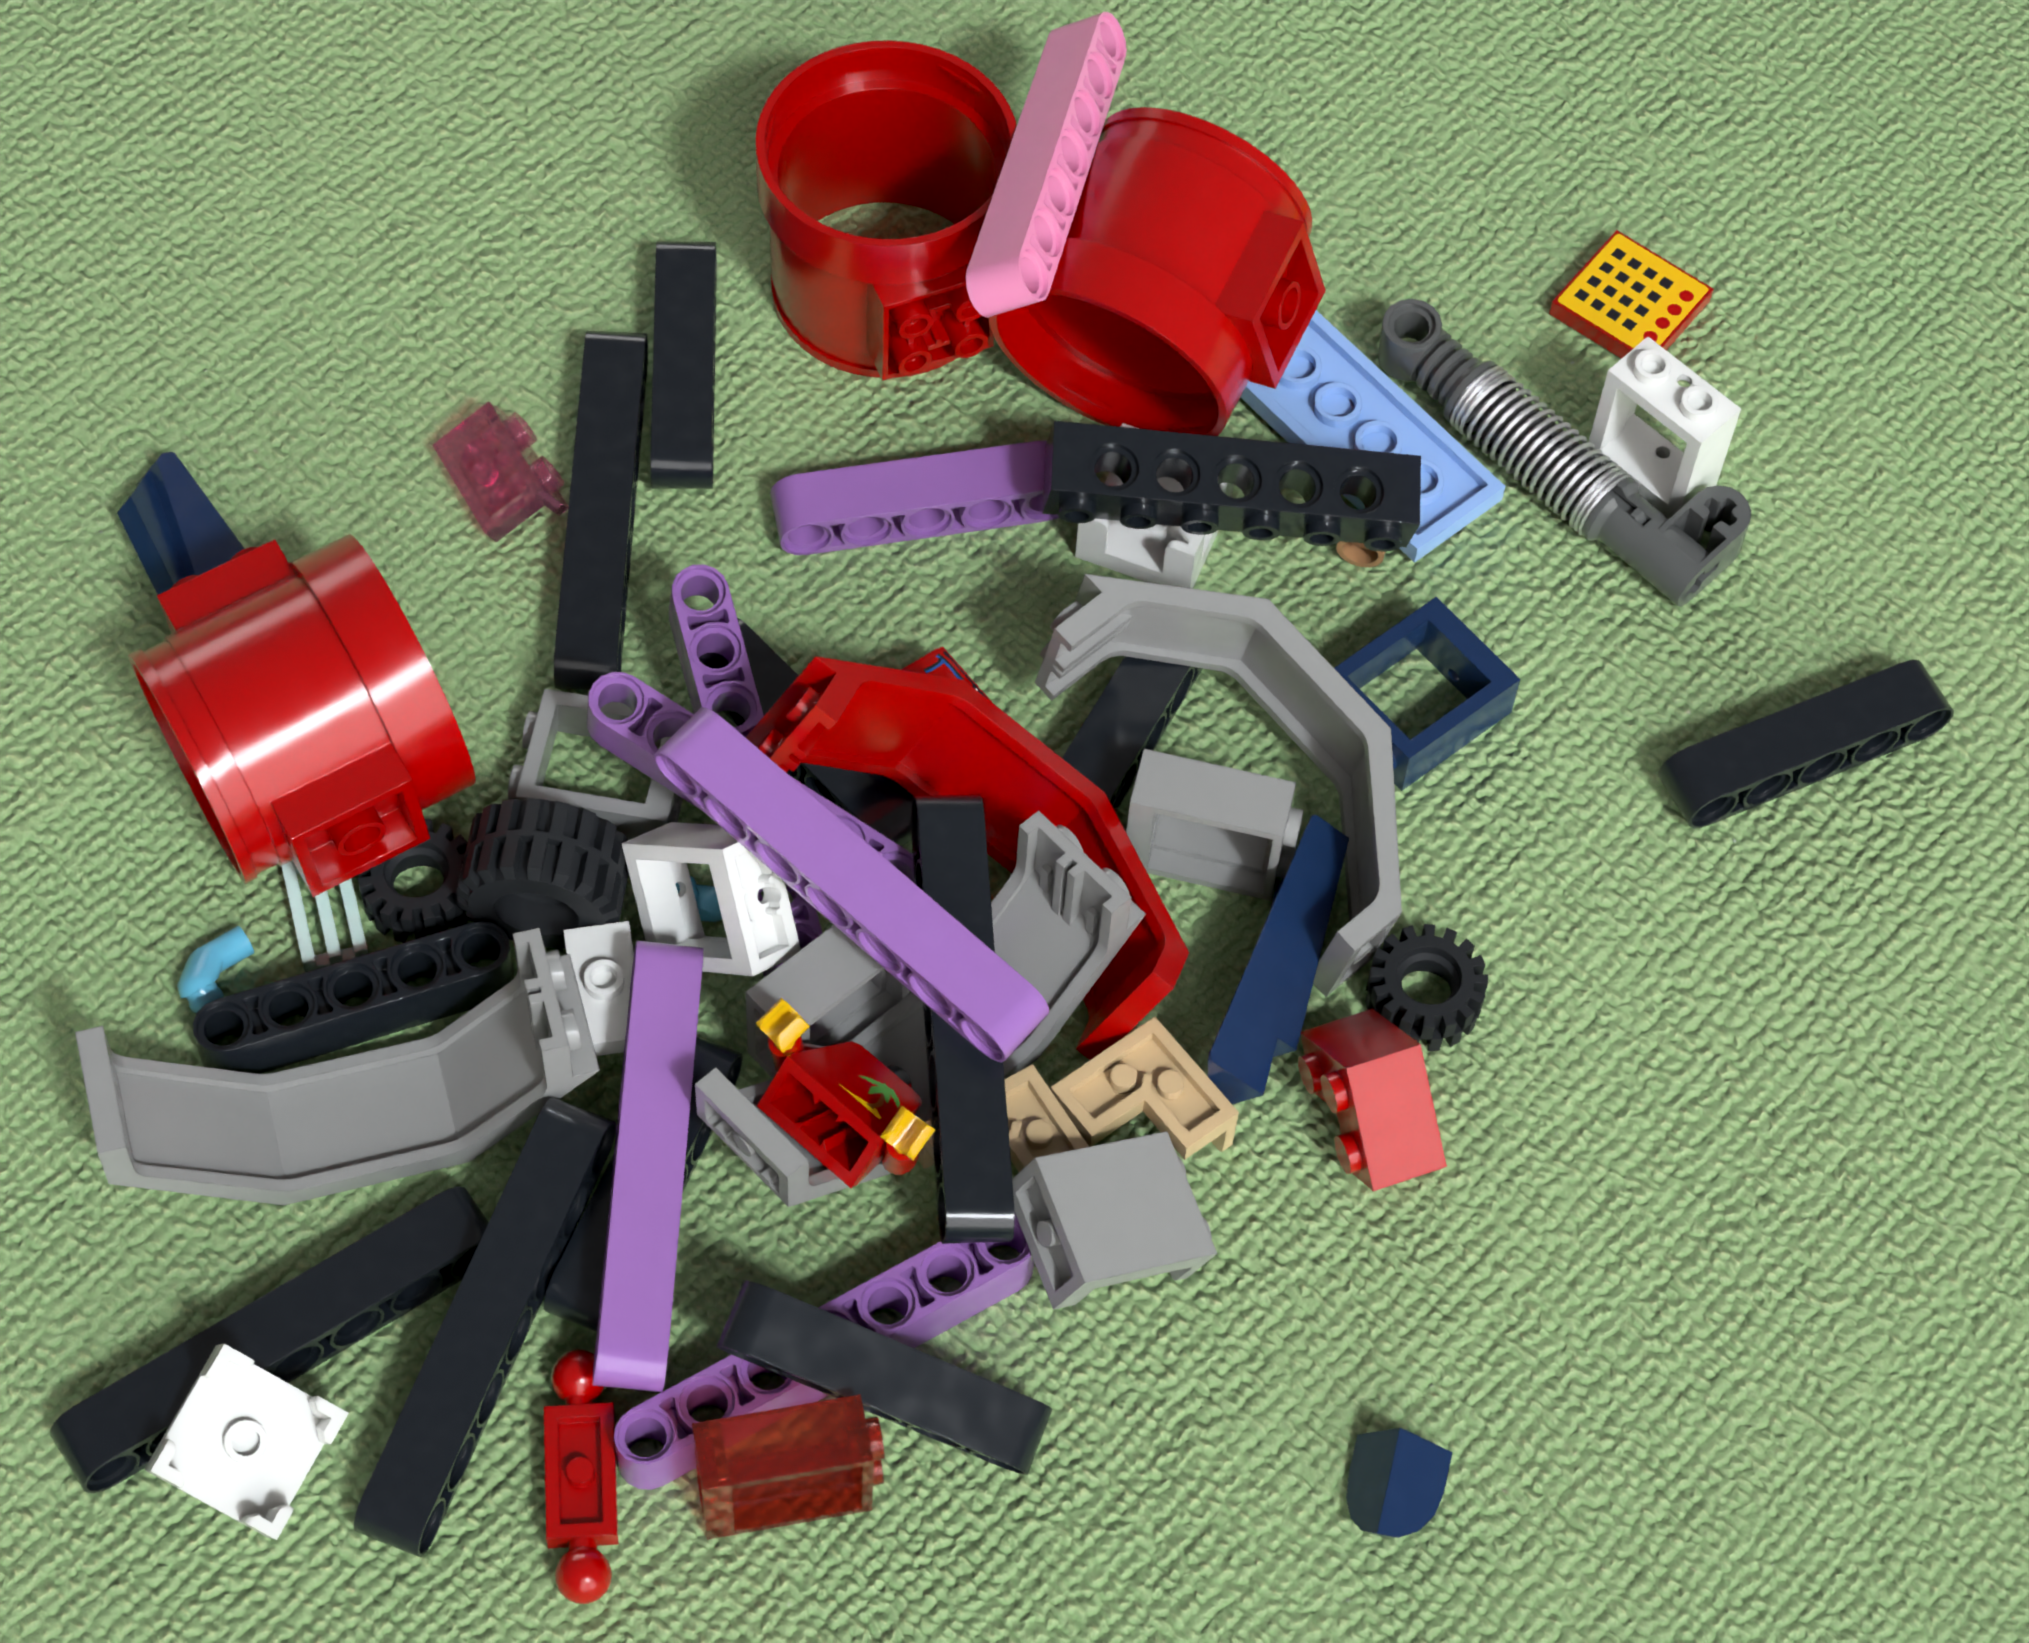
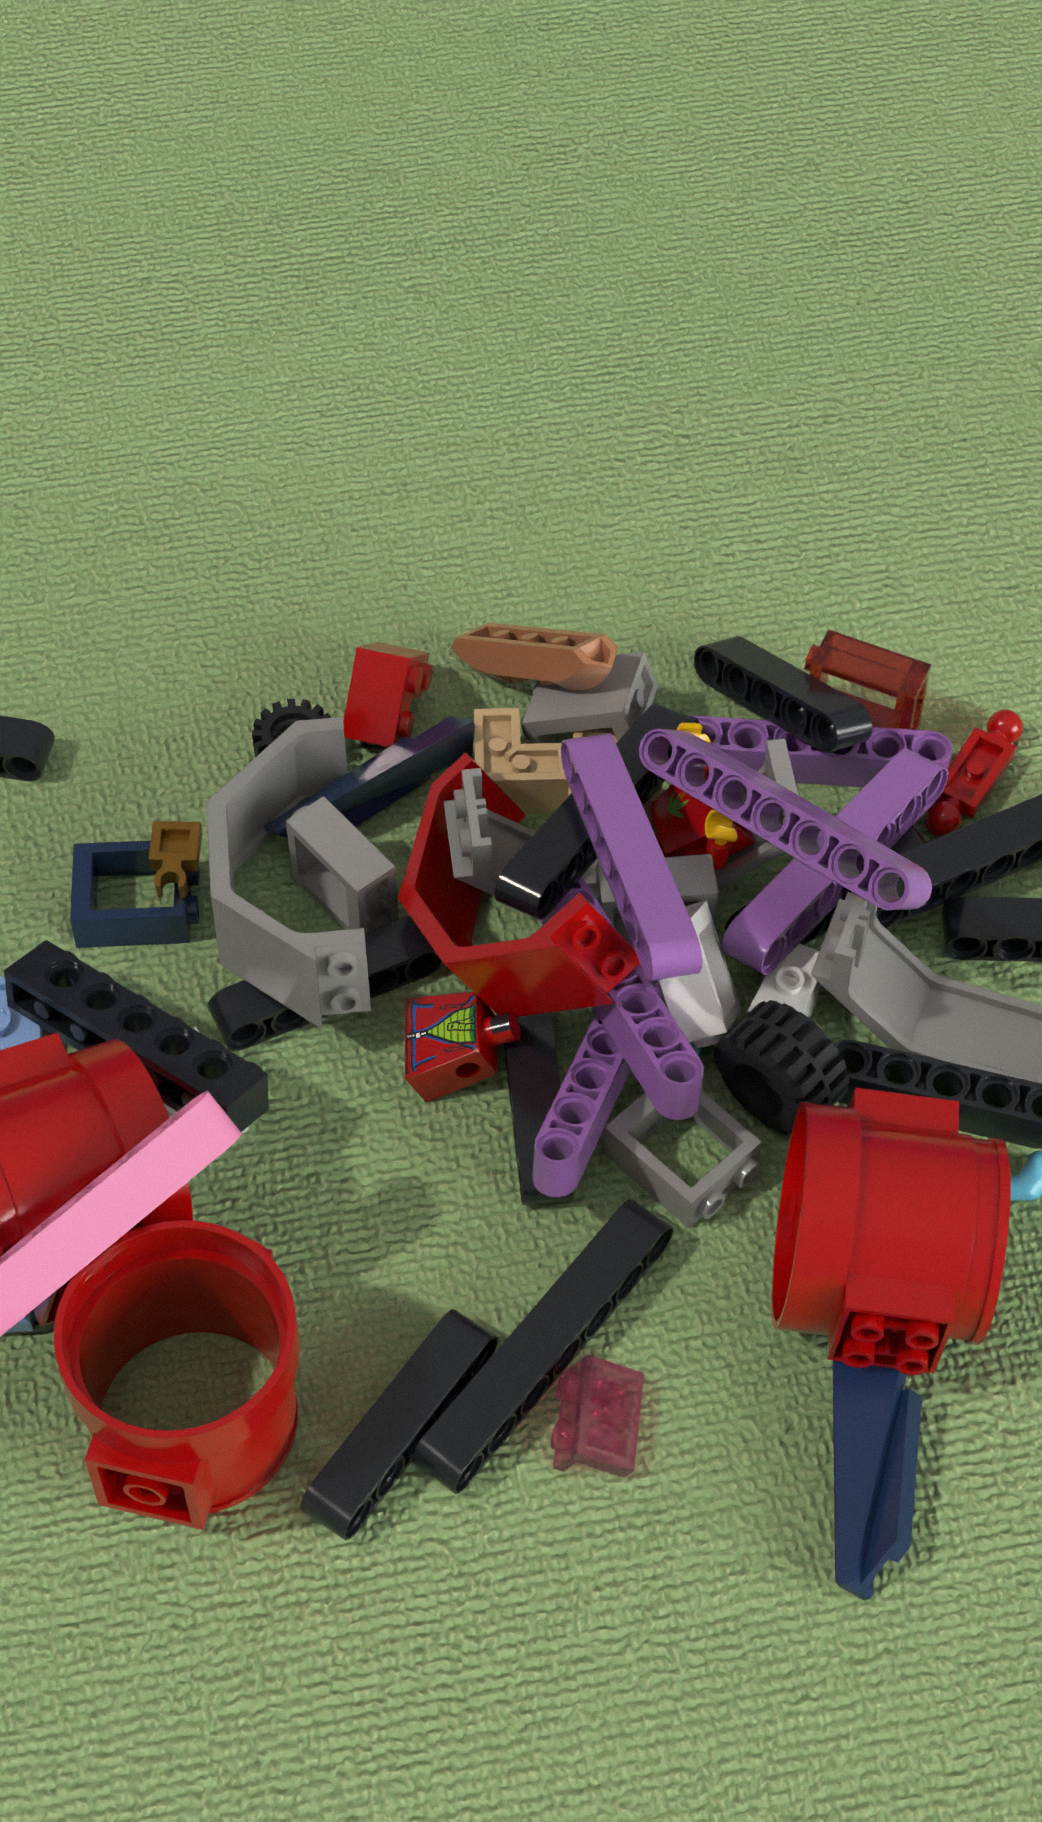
camera: 140 degrees left, 5 degrees down
medium lavender beam [770,441,1059,555] -> none
dark blue brick [1346,1428,1453,1538] -> none
none -> pearl gold plate [148,821,202,898]
none -> nougat brick [451,623,617,691]
none -> medium lavender beam [639,729,932,910]

